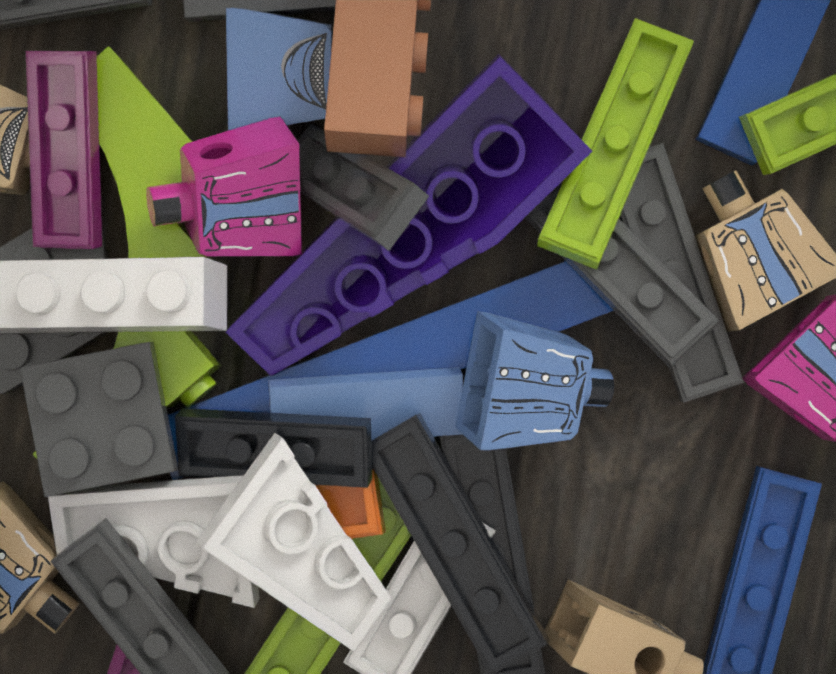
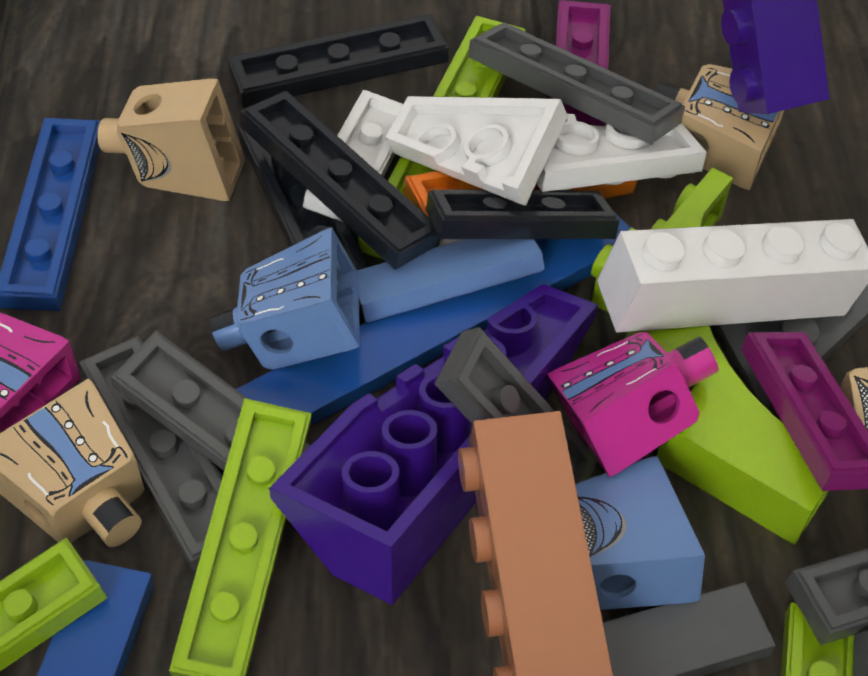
camera: 165 degrees right, 35 degrees down
dark grey plate [20,342,178,497] -> none

